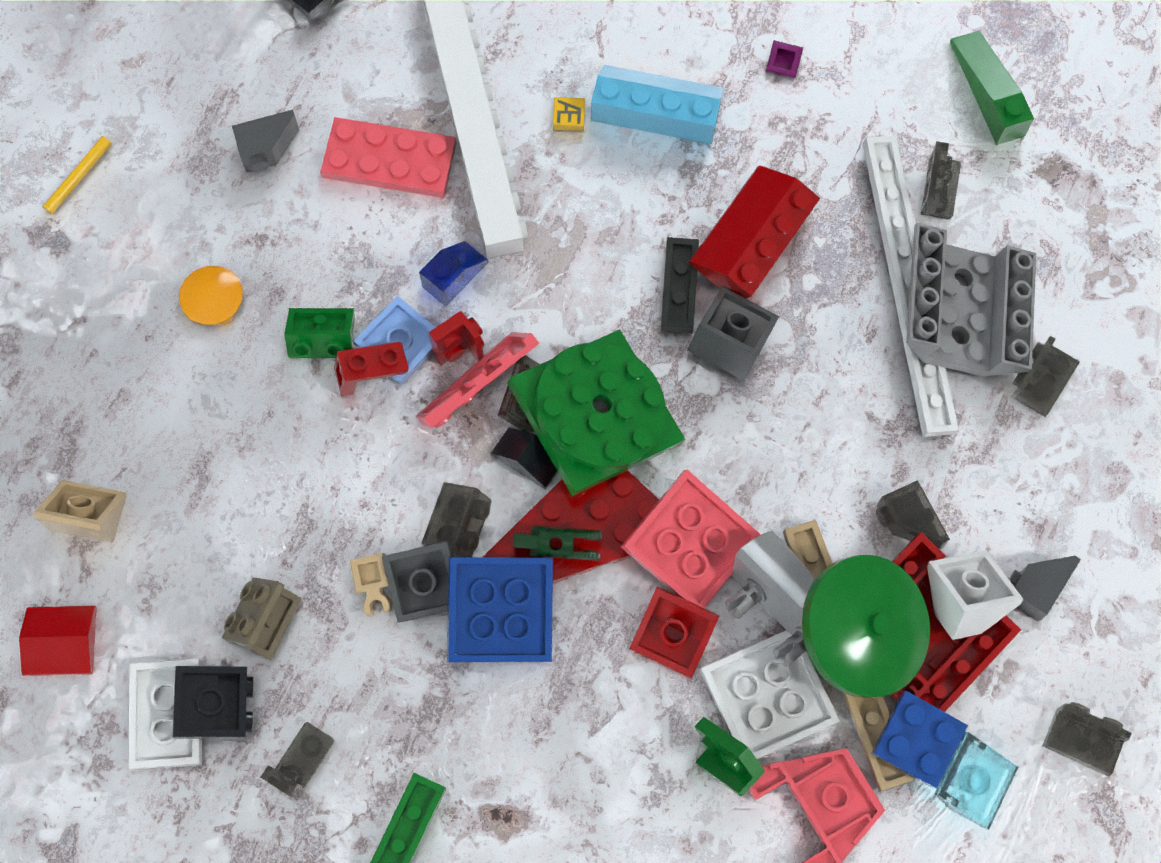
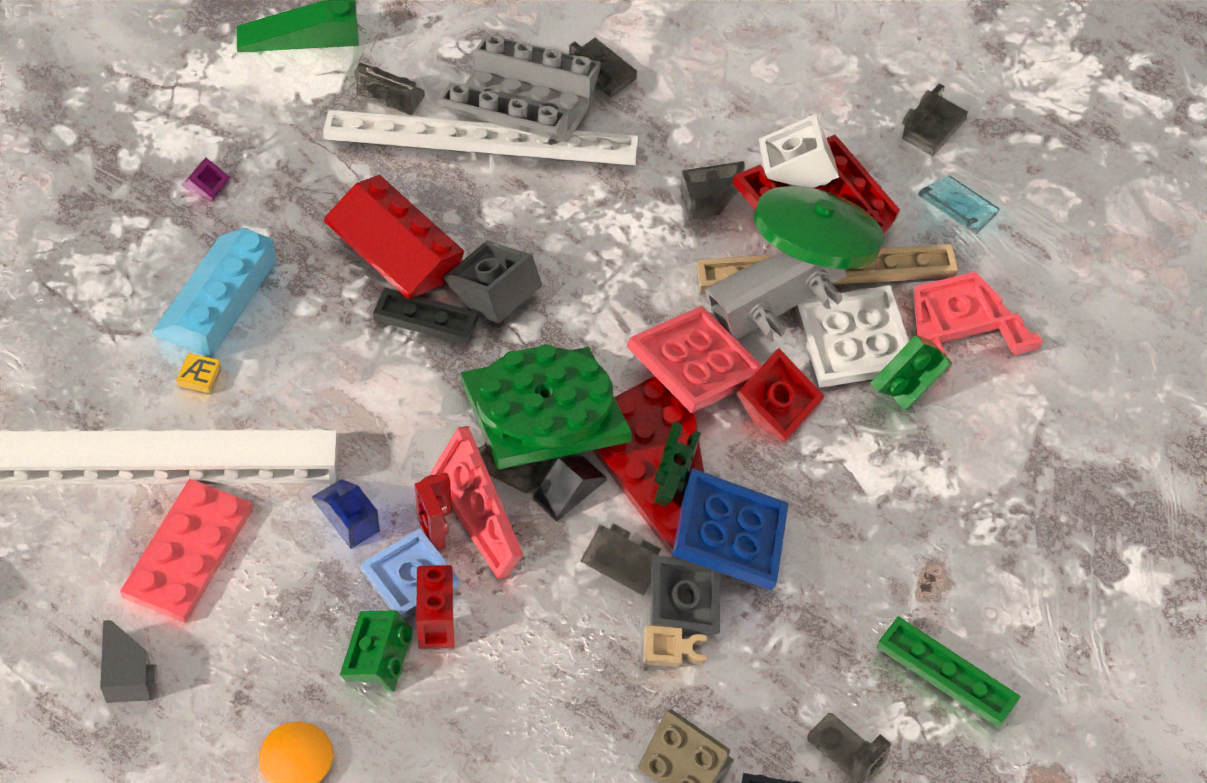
camera: 80 degrees left, 15 degrees down
blue plate [871,691,968,789] -> none
dark grey slope [1008,556,1081,622] -> none

